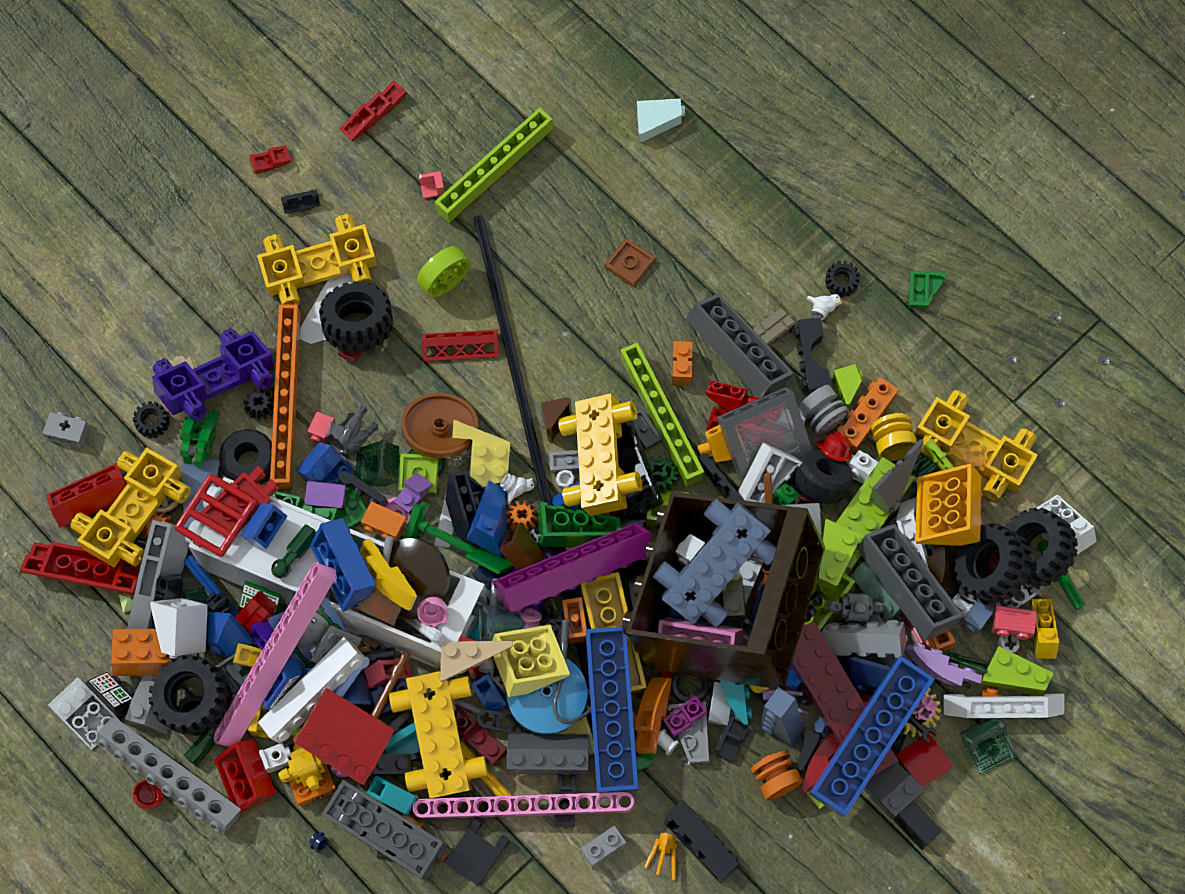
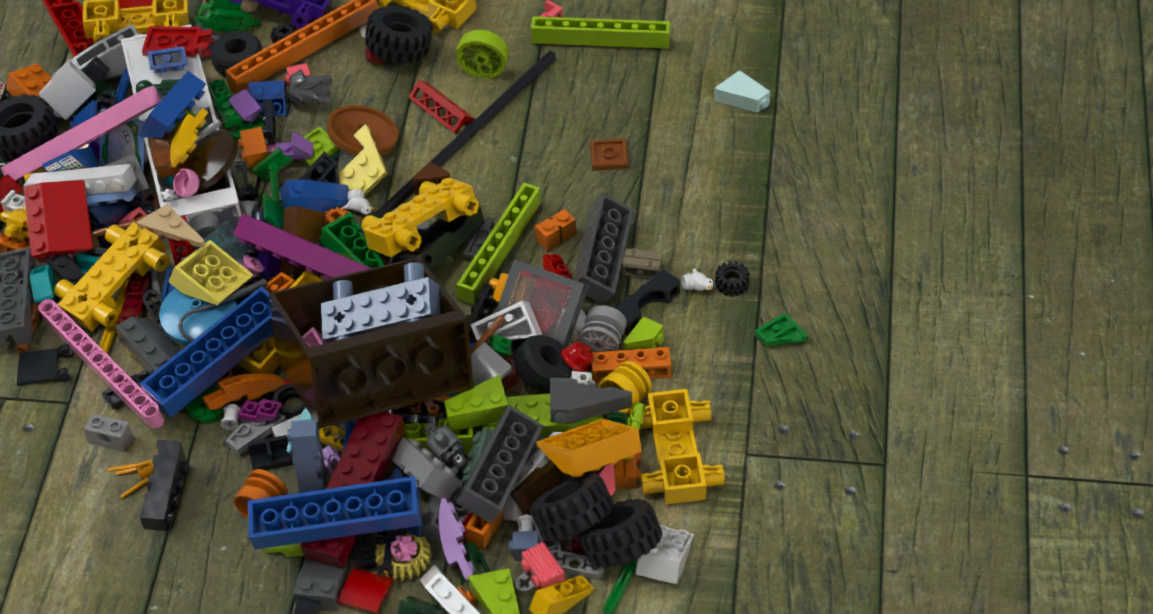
camera: 50 degrees right, 20 degrees down
red bar [174,474,258,557] -> none
clear green slope [355,440,399,487] -> none
dark green gear [648,455,679,493] -> none
clear yellow slope [946,446,984,469] -> none

